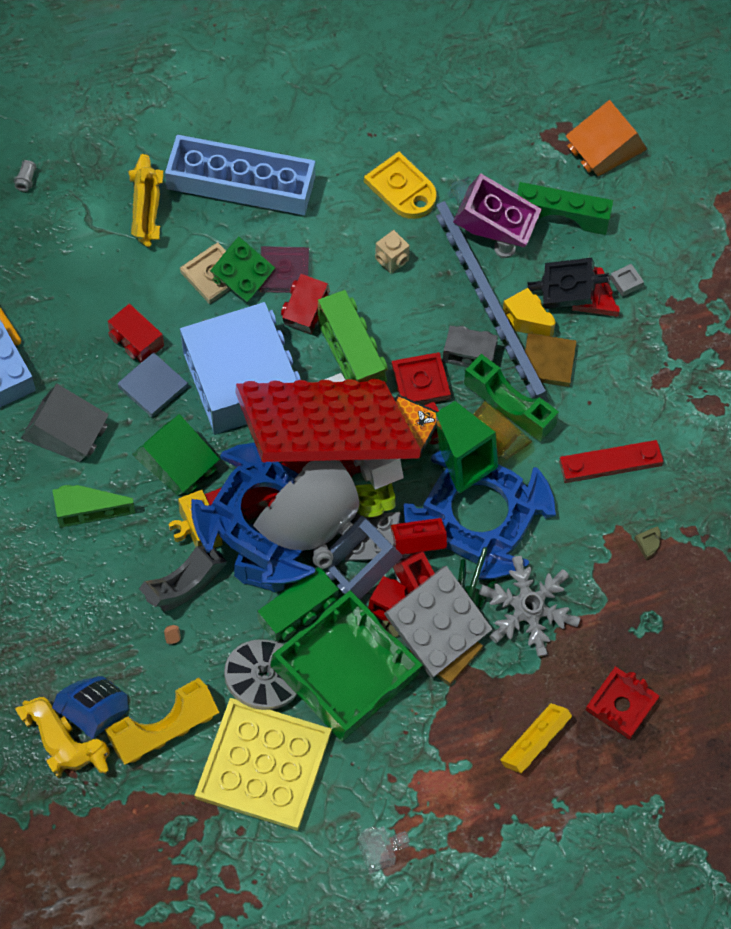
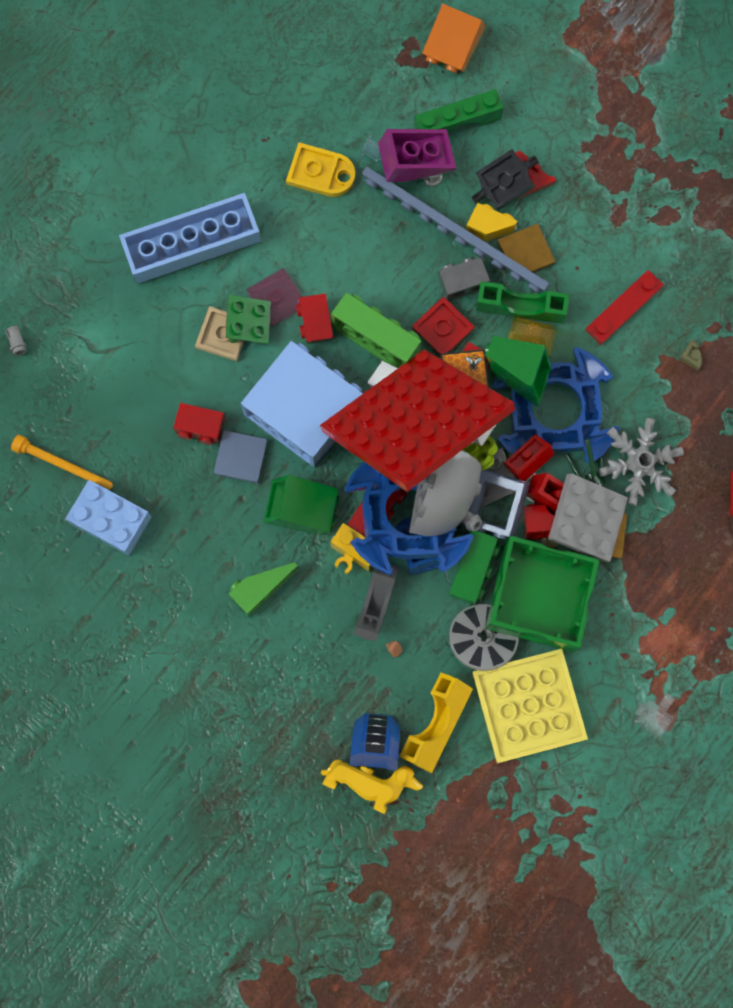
camera: 30 degrees left, 15 degrees up
dark grey slope [21,383,109,462] -> none
yellow animal [128,154,163,247] -> none
tan brick [375,230,410,274] -> none
yellow plate [500,703,572,773] -> none
light grey plate [610,264,644,297] -> none

